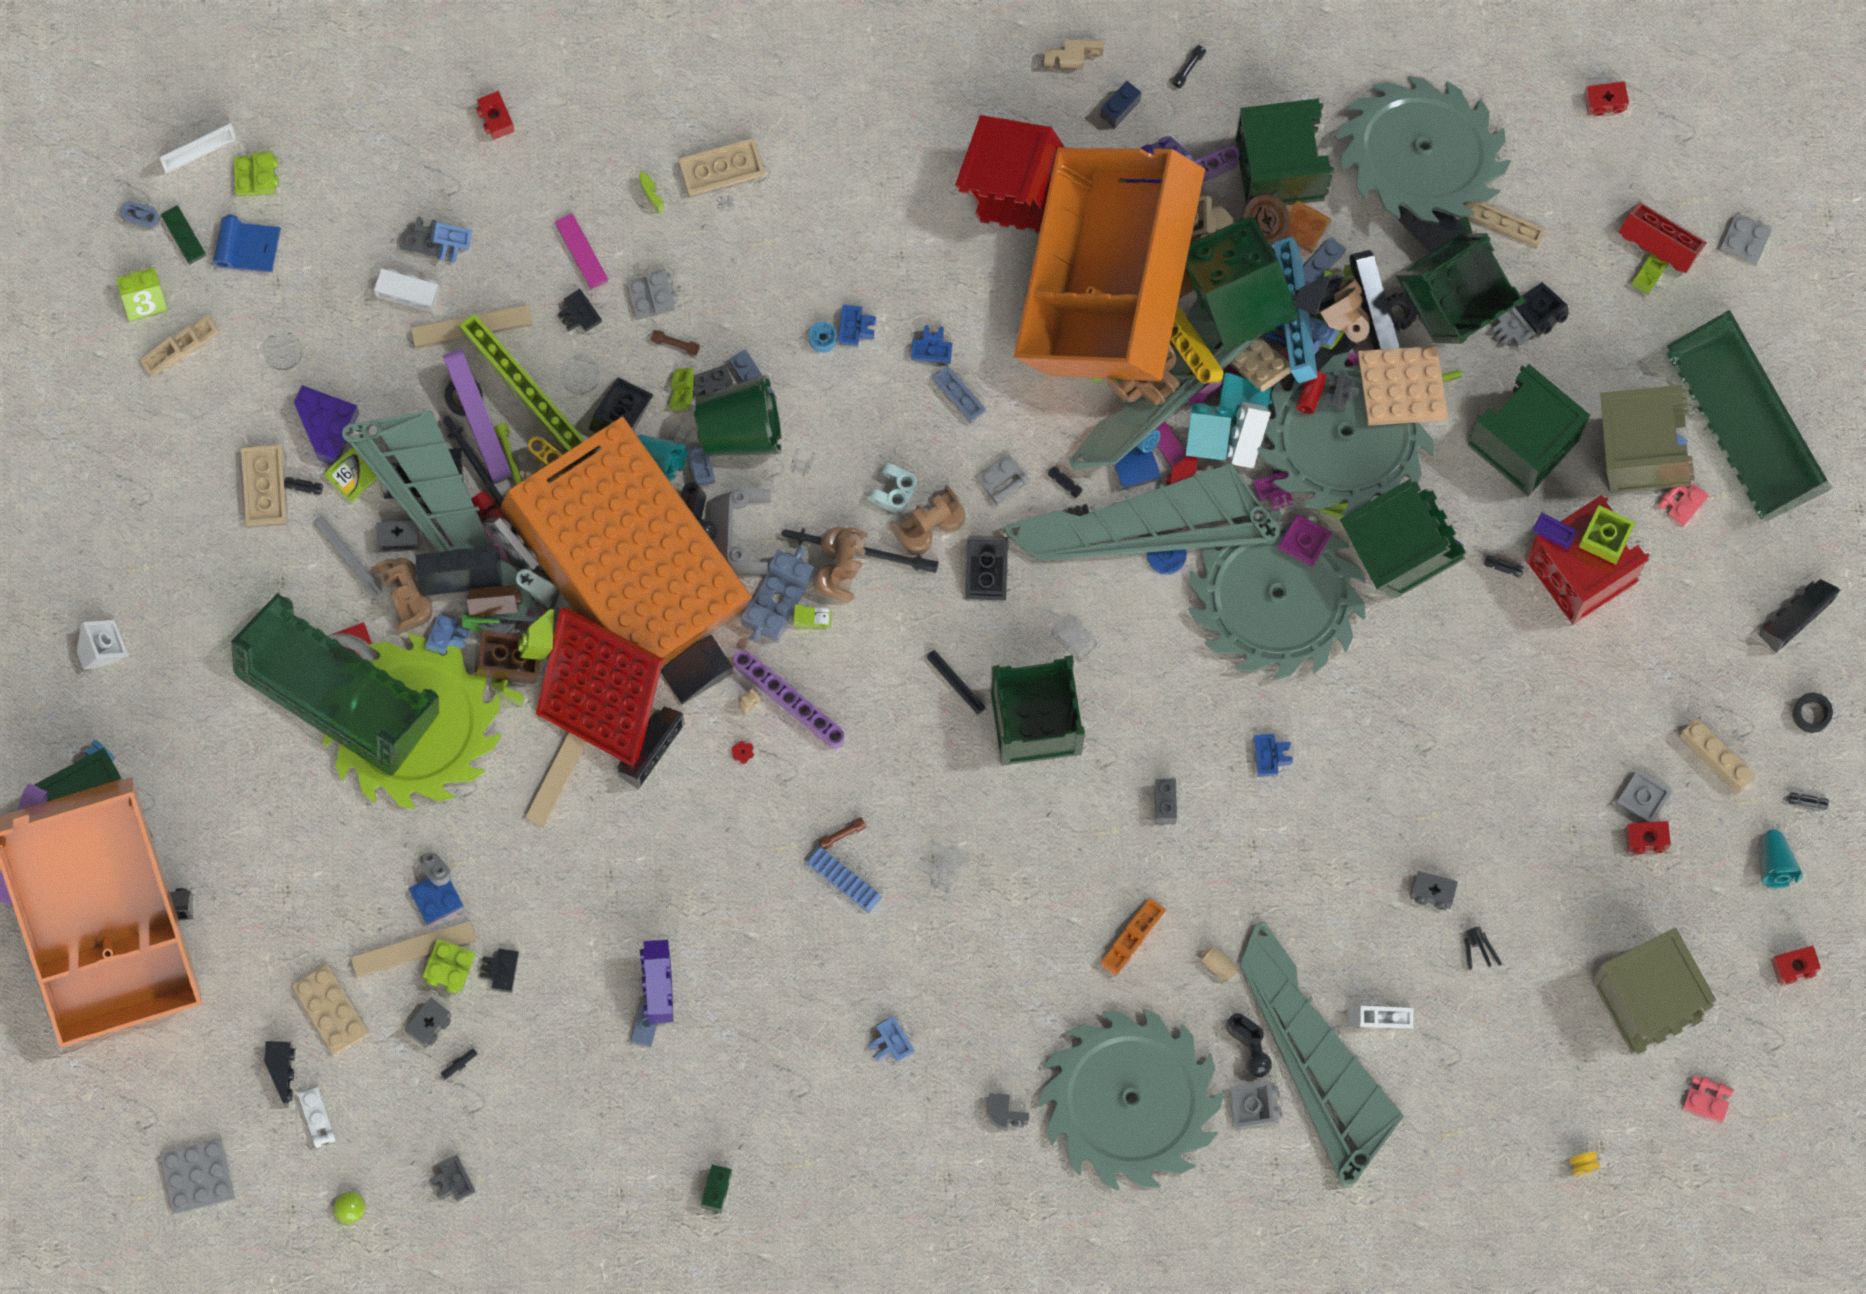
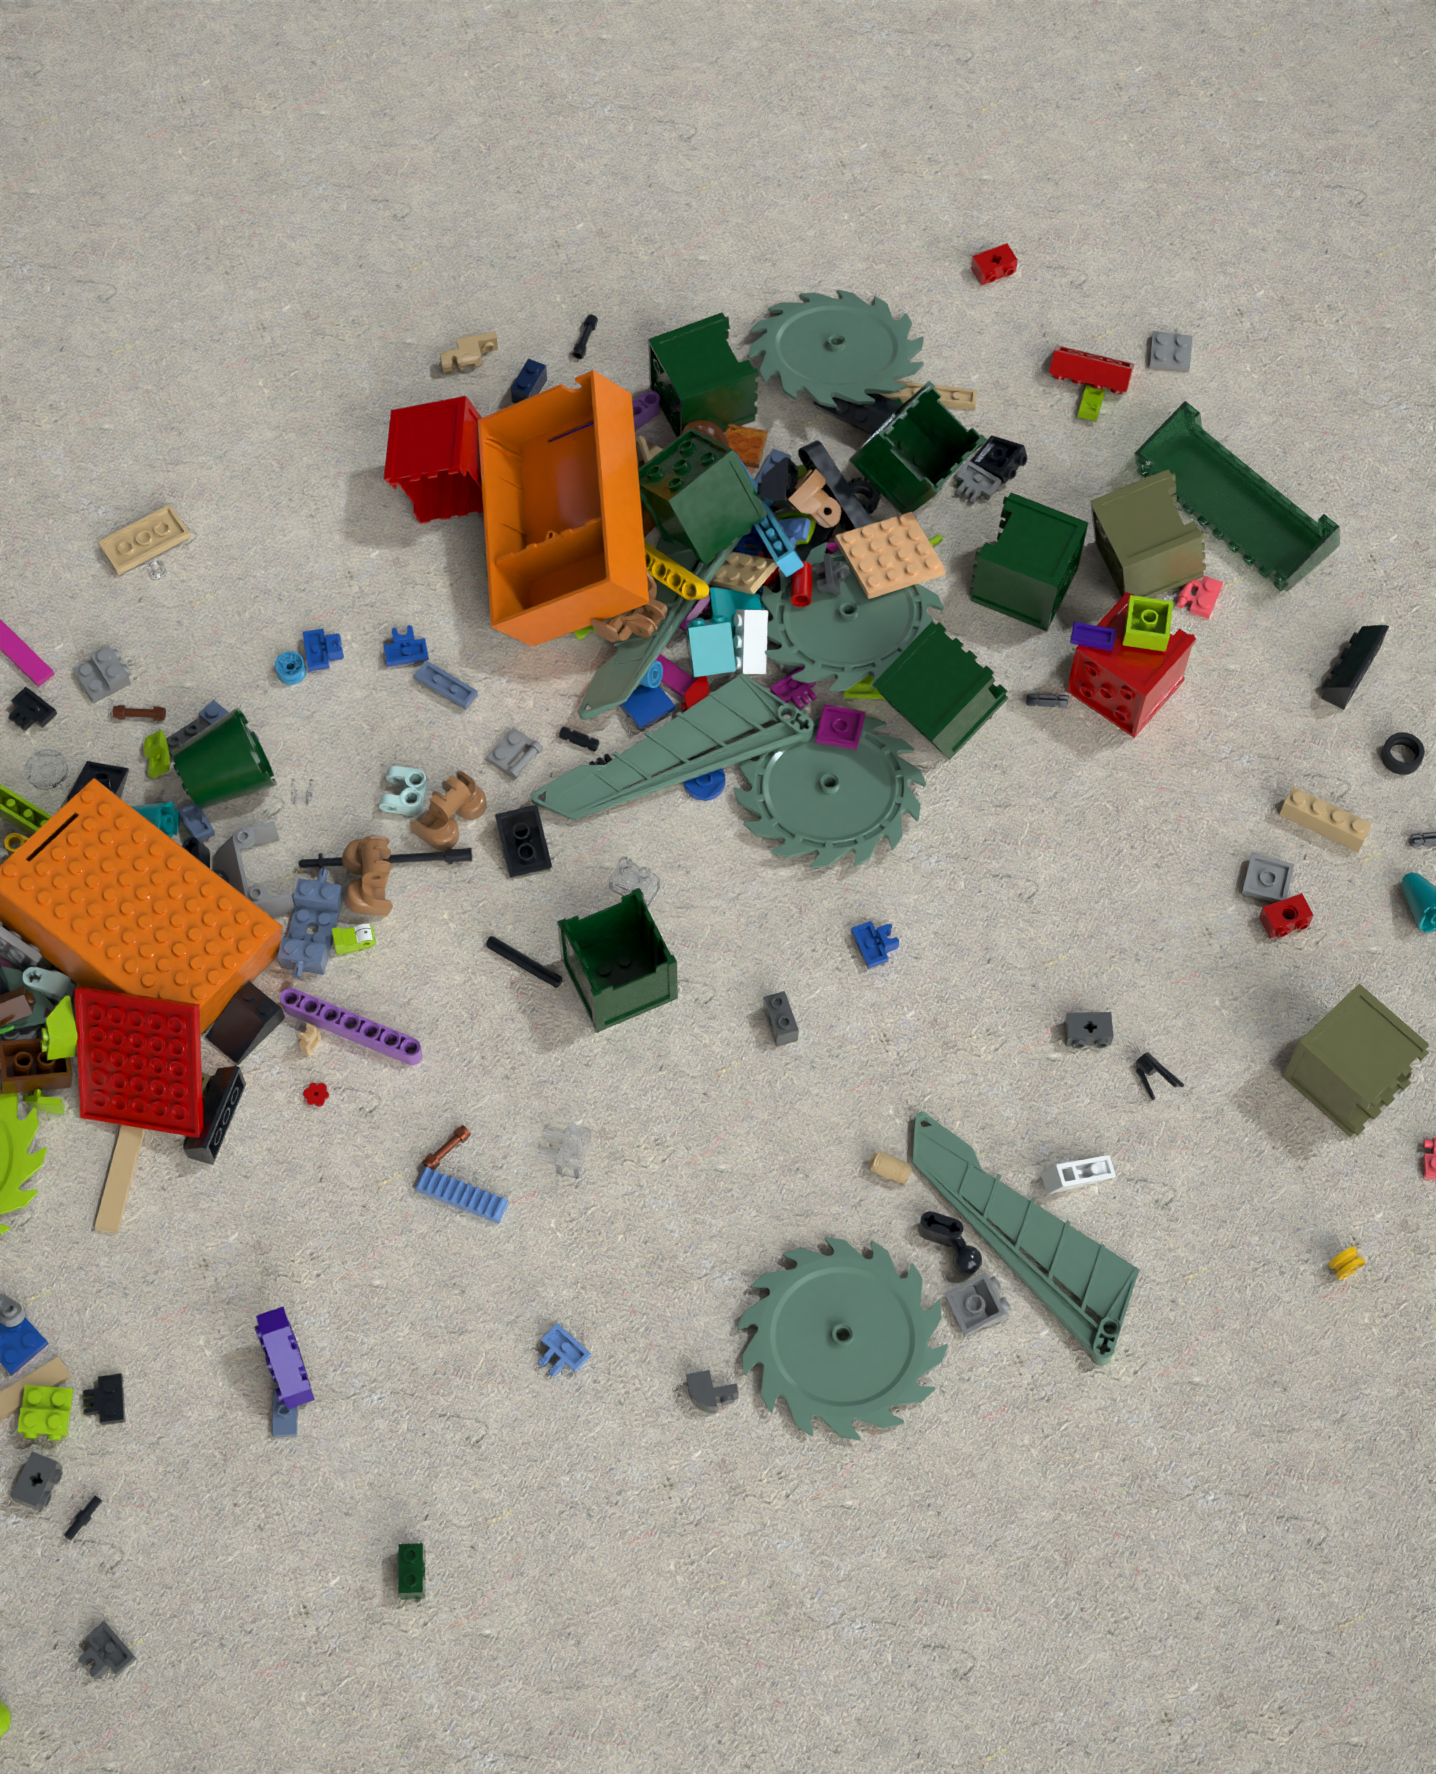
camera: 15 degrees left, 10 degrees down
lime slope [639,171,665,214] -> none
orange slope [1100,898,1166,976] -> none

